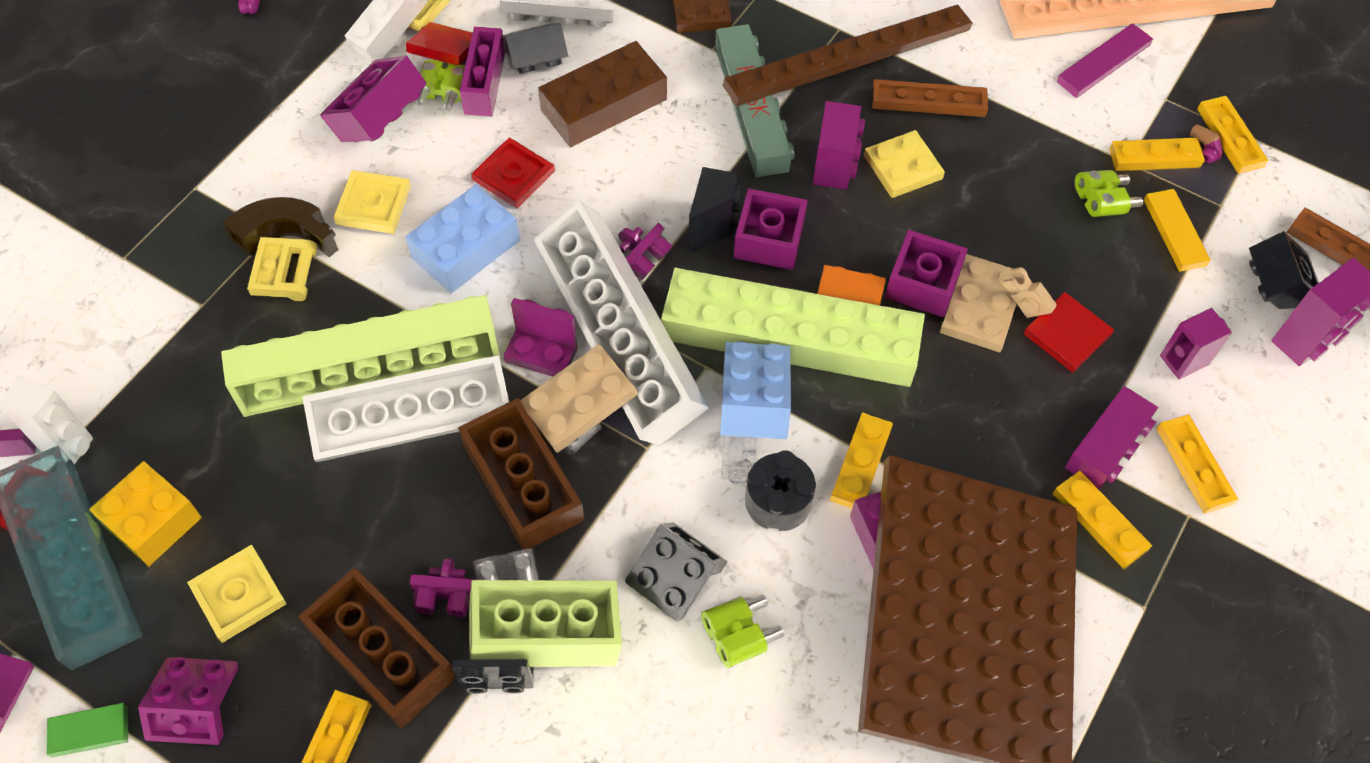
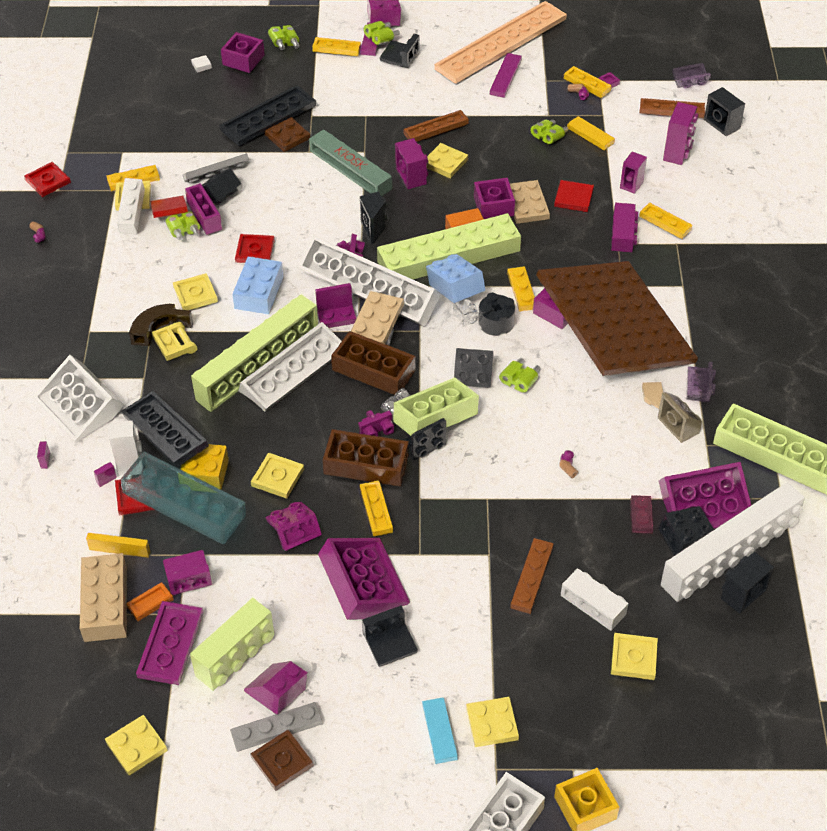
camera: 30 degrees left, 10 degrees down
bright green tile [47,703,128,758] -> none
magenta brick [320,55,427,143] -> none
reddish brown brick [538,41,667,148] -> none
reddish brown plate [722,4,973,106] -> none
magenta brick [734,188,808,270] -> none
tan plate [1003,267,1057,318] -> none
yellow plate [1052,471,1152,569] -> none
yellow plate [1109,138,1205,171] -> none
black slope [1249,231,1319,309] -> none
none -> white slope [33,355,124,442]
none -> black plate [121,391,209,468]
none -> magenta tile [598,72,620,89]

